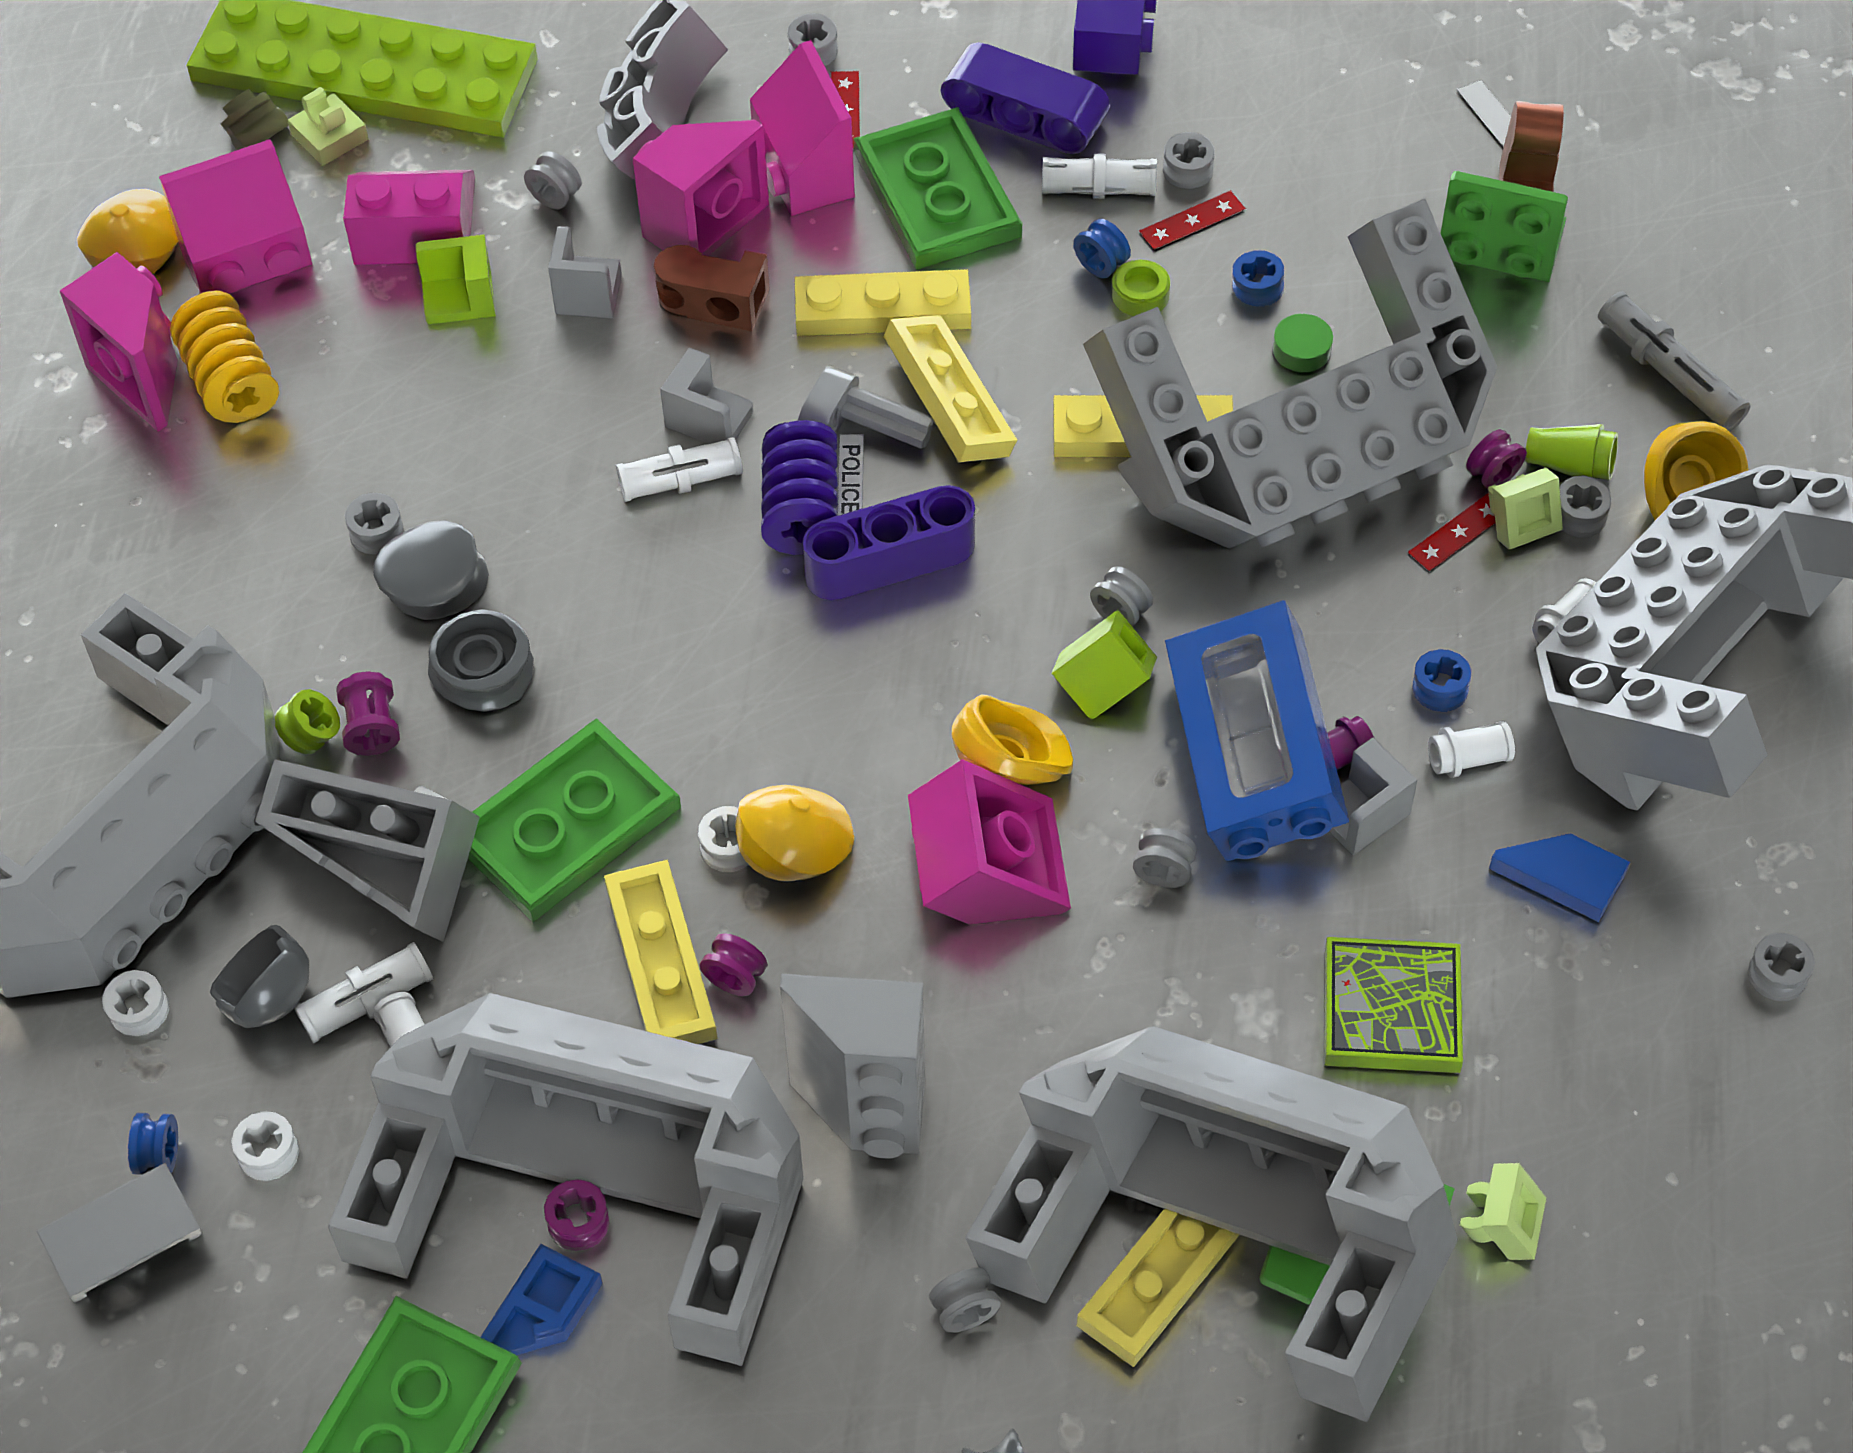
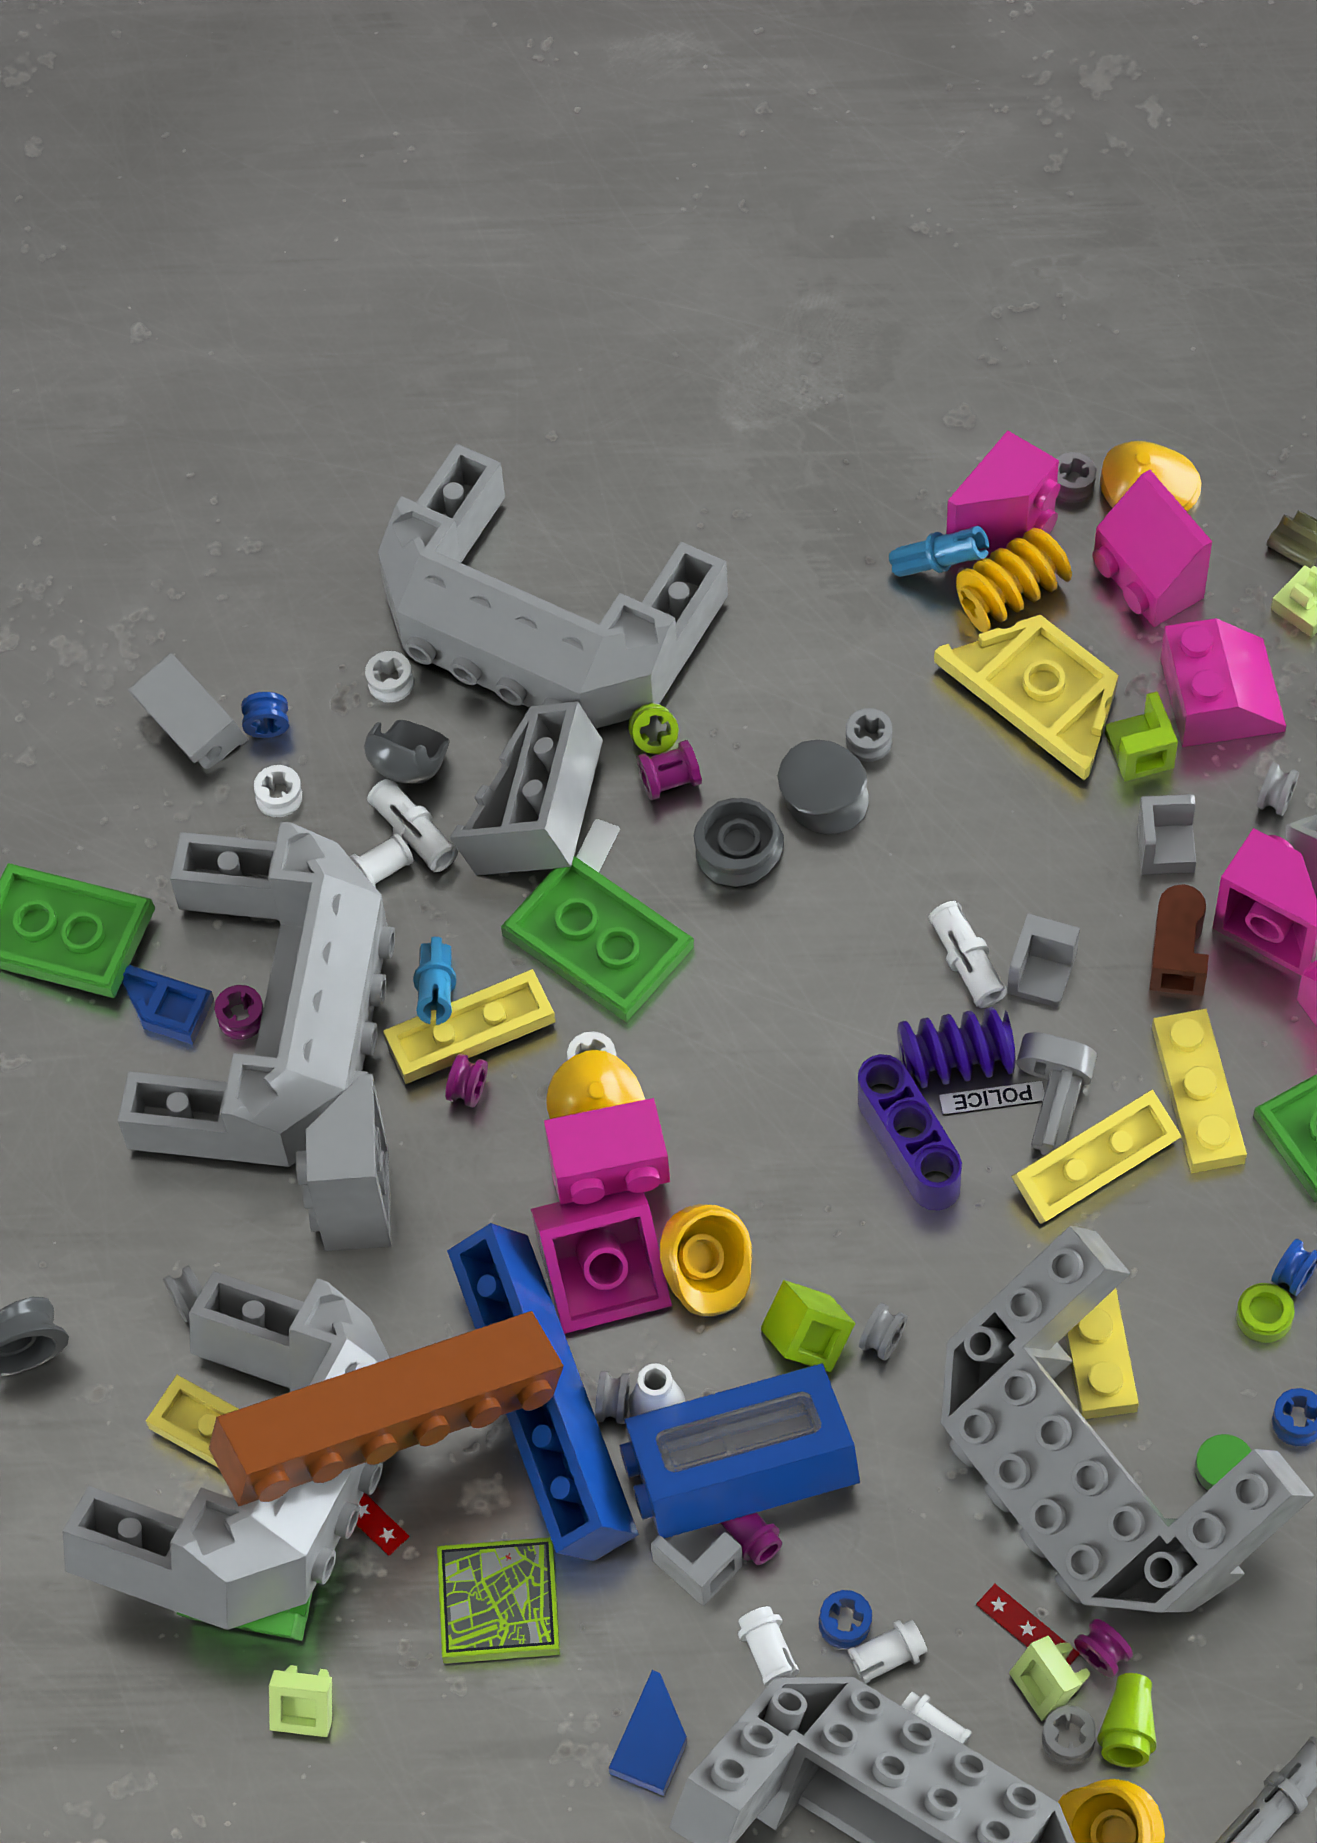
camera: 85 degrees right, 5 degrees up
none -> dark orange brick [209,1311,564,1506]
none -> dark azure axle [413,936,457,1025]
none -> blue brick [447,1223,639,1561]
none -> dark pink slope [544,1098,670,1205]
none -> white cone [629,1363,686,1417]
none -> white pin [848,1620,928,1684]
none -> dark azure axle [889,526,989,577]
none -> light yellow wing [934,615,1119,780]

